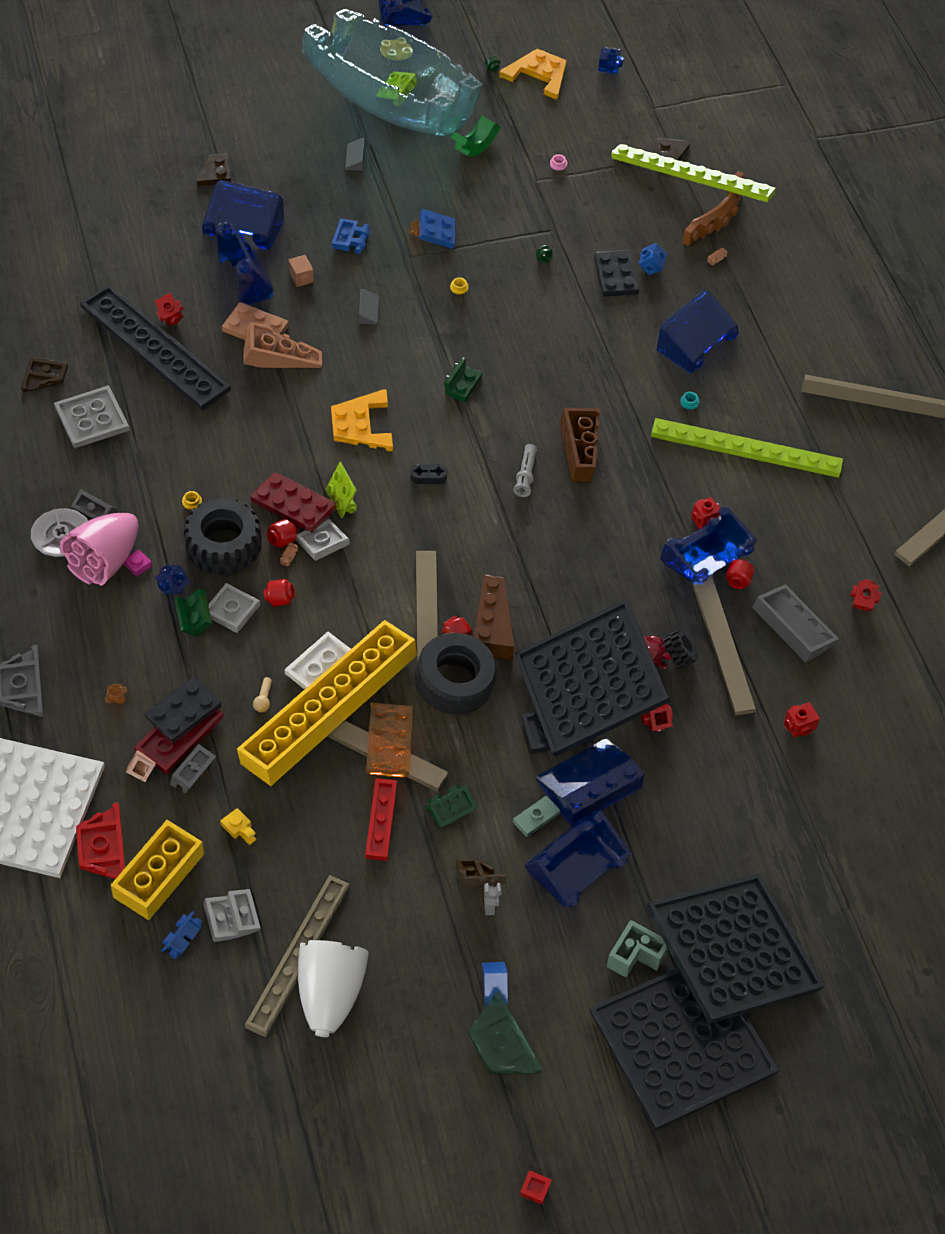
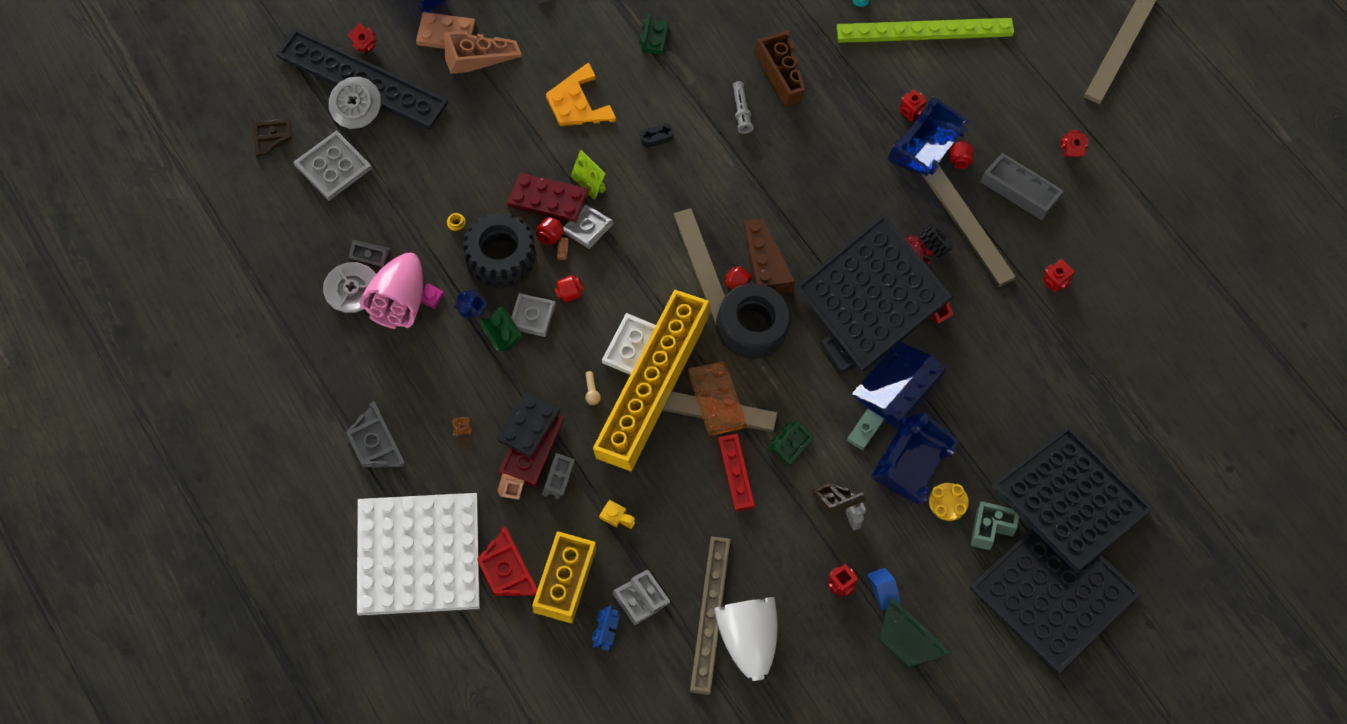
camera: 15 degrees left, 10 degrees up
none -> light grey piece [329,77,381,129]
none -> red brick [828,564,858,598]
none -> yellow dish [929,483,969,521]

